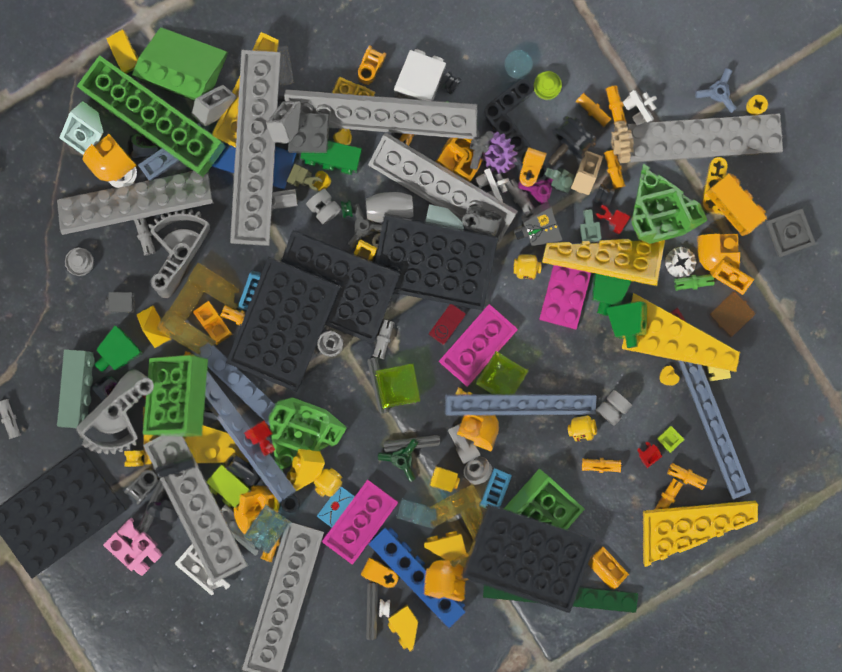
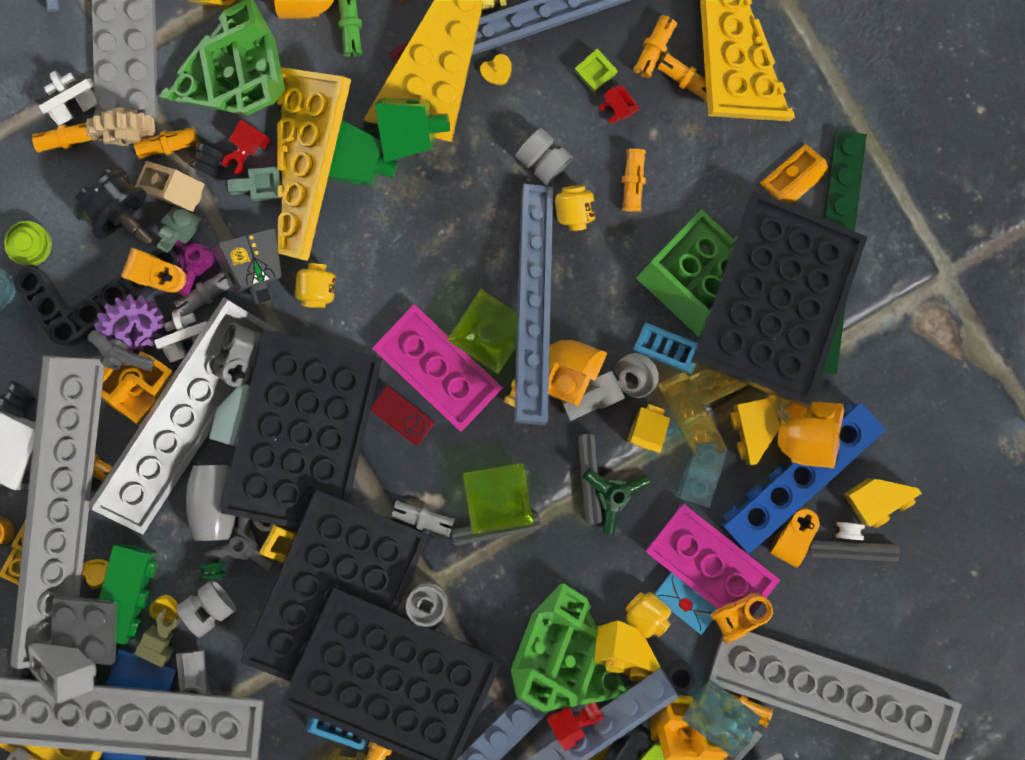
camera: 80 degrees left, 0 degrees up
dark pink plate [539,265,591,330] -> none
light orange pin [576,93,612,127] -> none
white gear [665,247,697,278] -> none
none -> light orange piece [710,593,773,644]

